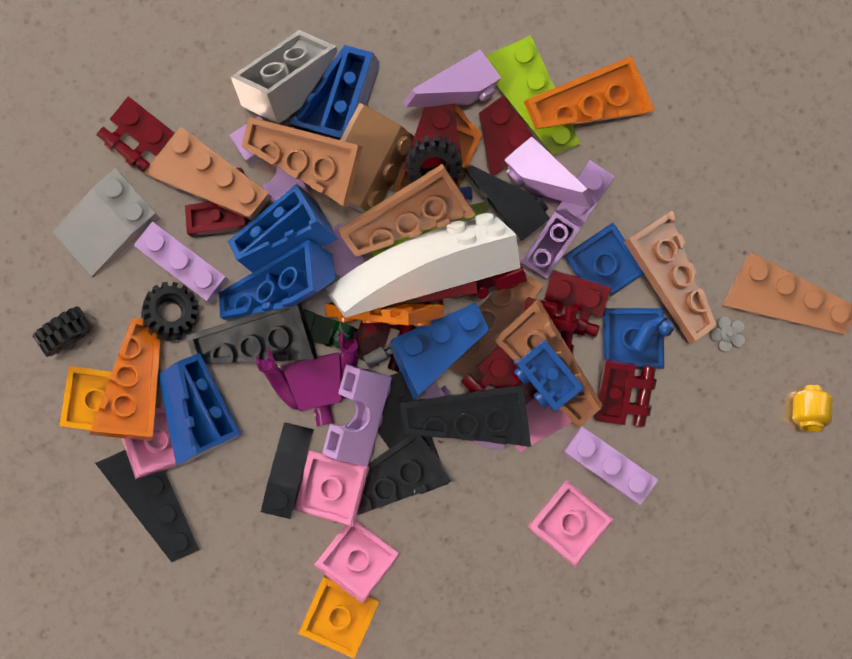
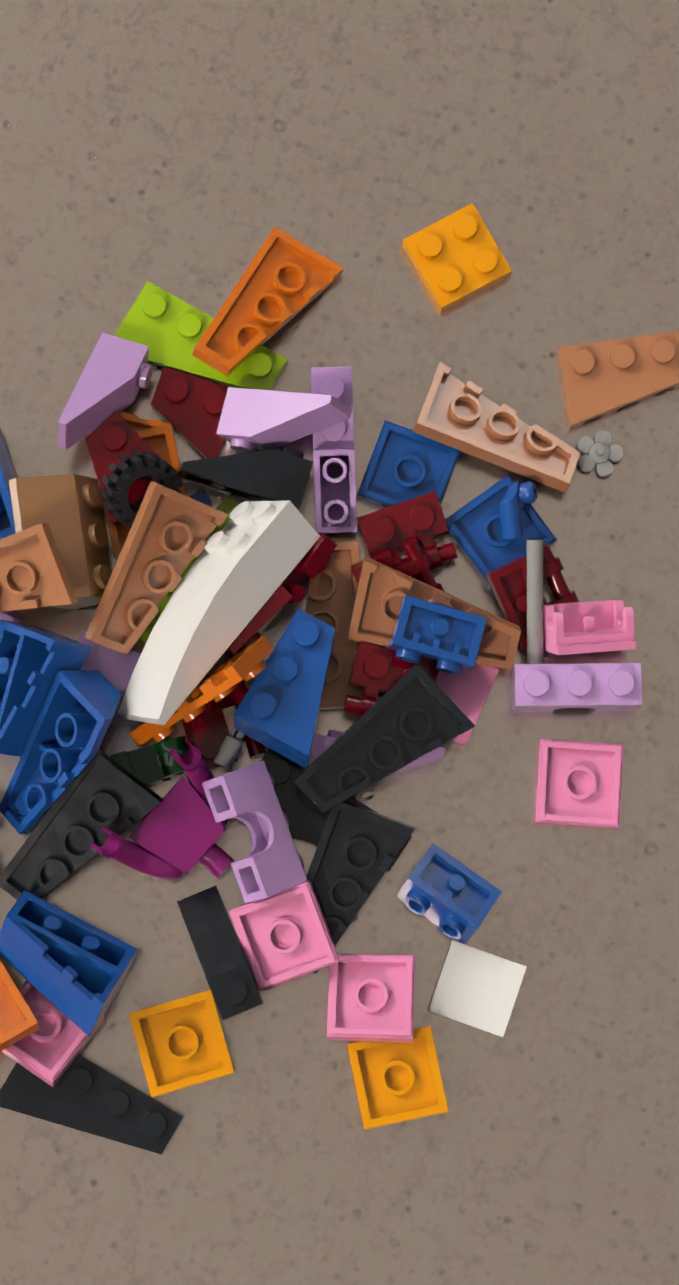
camera: 40 degrees left, 5 degrees down
none -> light orange plate [129,989,235,1097]
none -> blue bracket [397,843,502,944]
none -> light orange plate [402,203,512,313]
none -> white sticker [428,940,527,1037]
none -> light grey bar [526,540,544,664]
none -> bright pink hinge [543,599,637,655]

